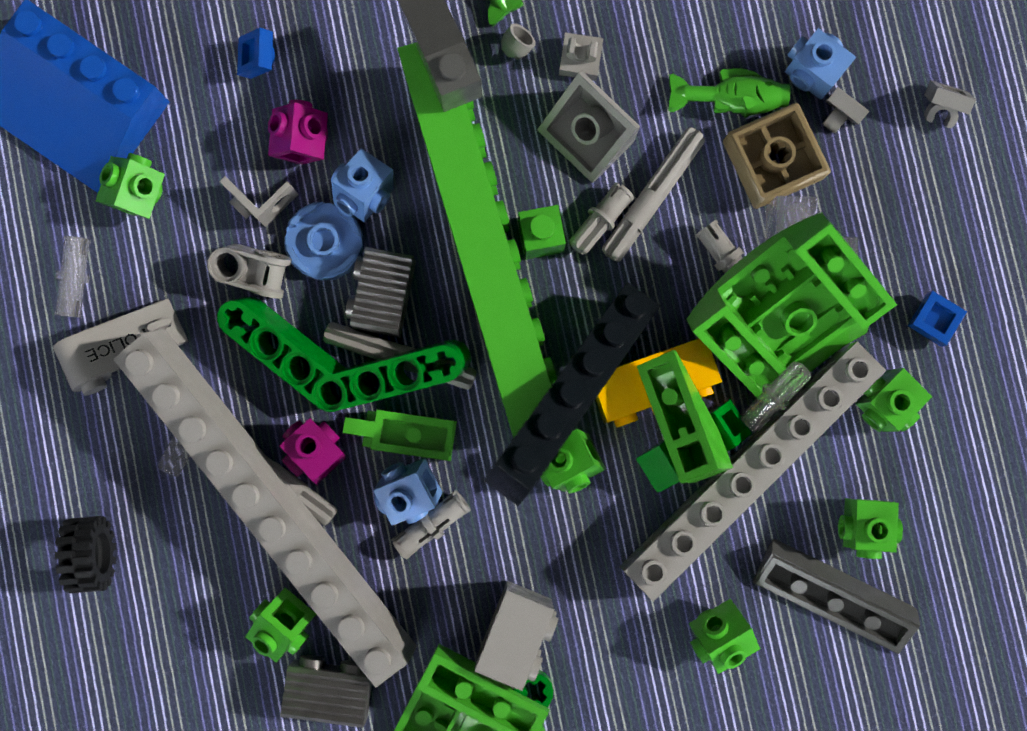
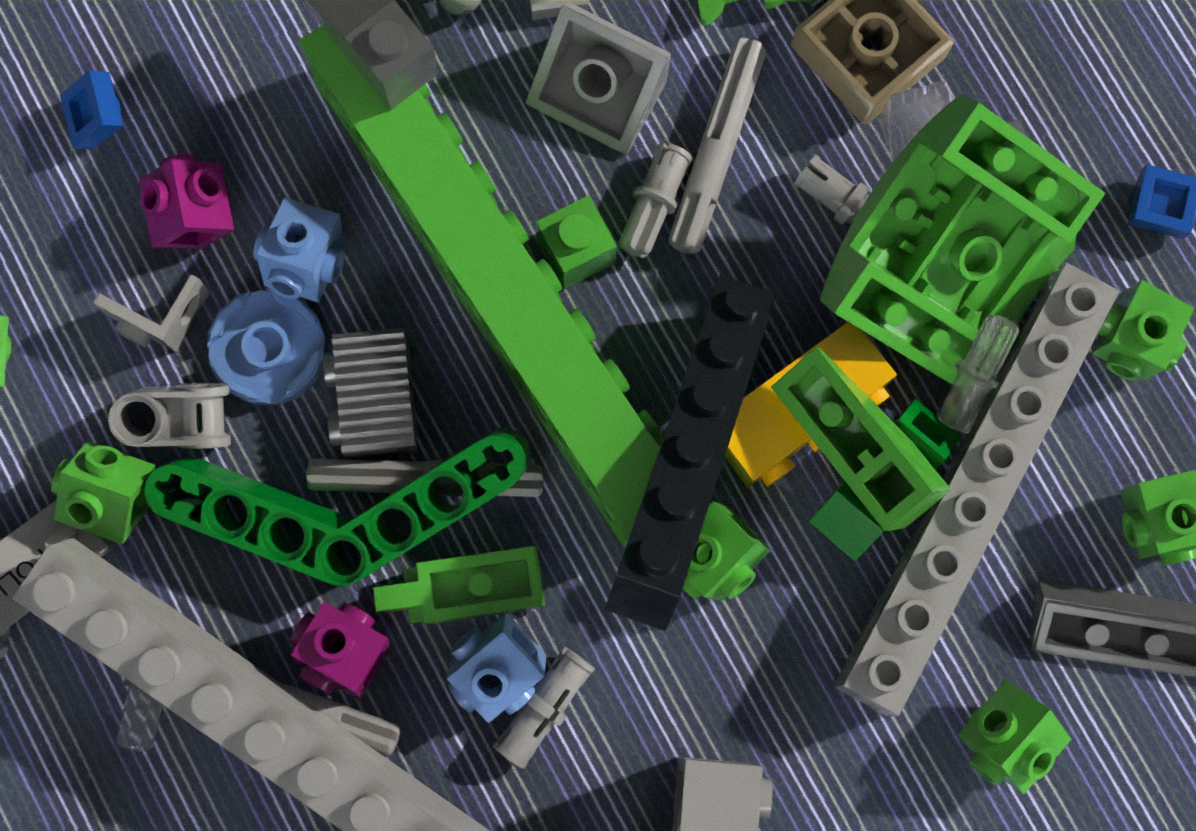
camera: 20 degrees left, 5 degrees down
none -> bright green brick [51,441,156,545]

